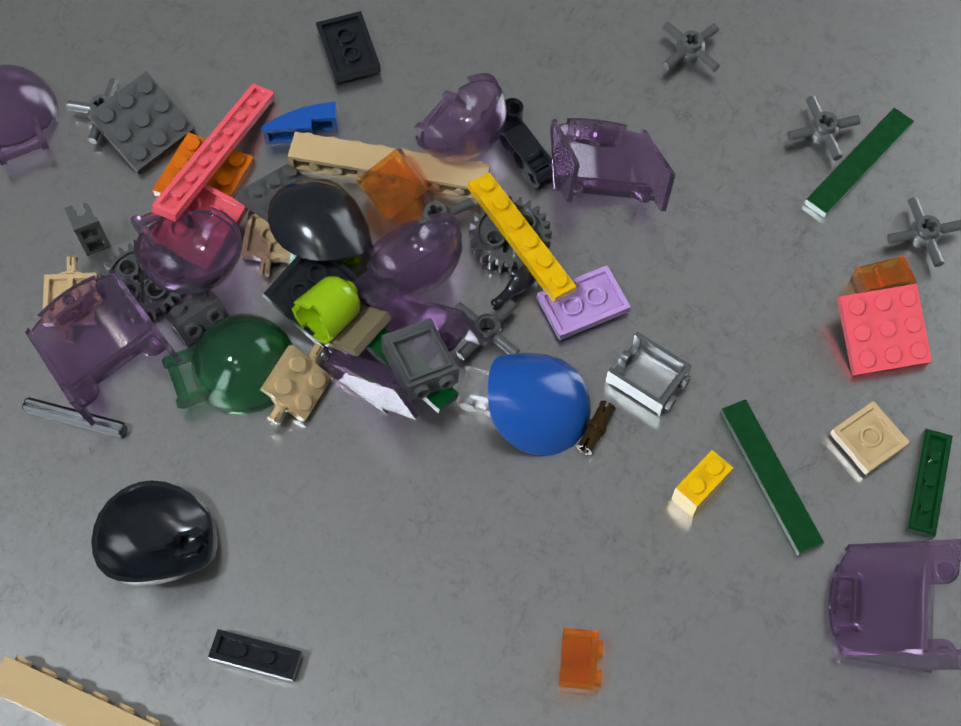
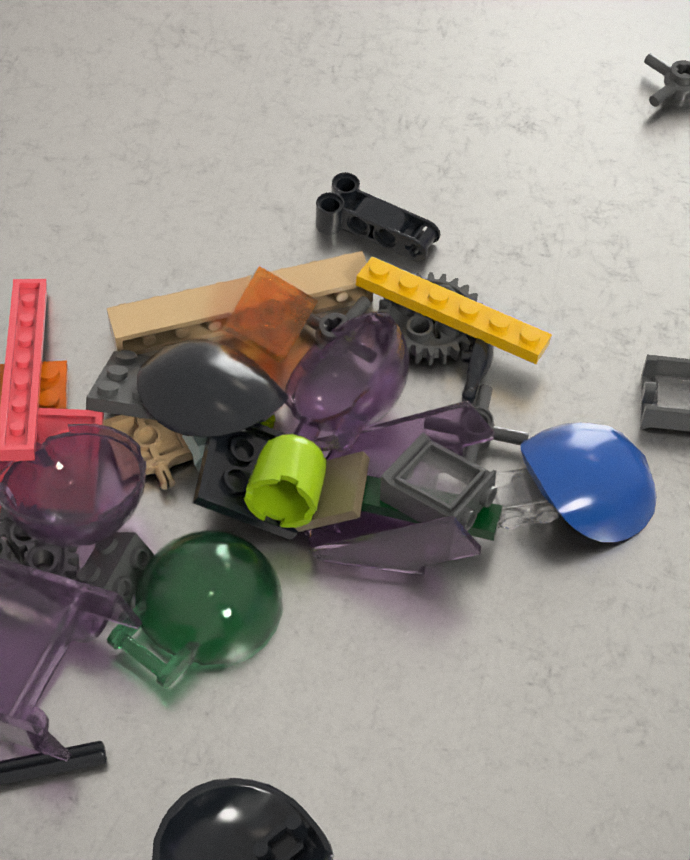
camera: 30 degrees left, 10 degrees down
tan plate [260,343,332,424] -> none
blue slope [262,102,338,145] -> none
black plate [316,11,381,83] -> none
clear purple windscreen [414,73,507,162] -> none
lavender plate [537,265,631,341] -> none
clear purple windscreen [550,118,675,212] -> none
dark brown pin [576,400,616,455] -> none
dark grey bar [662,21,720,72] -> none

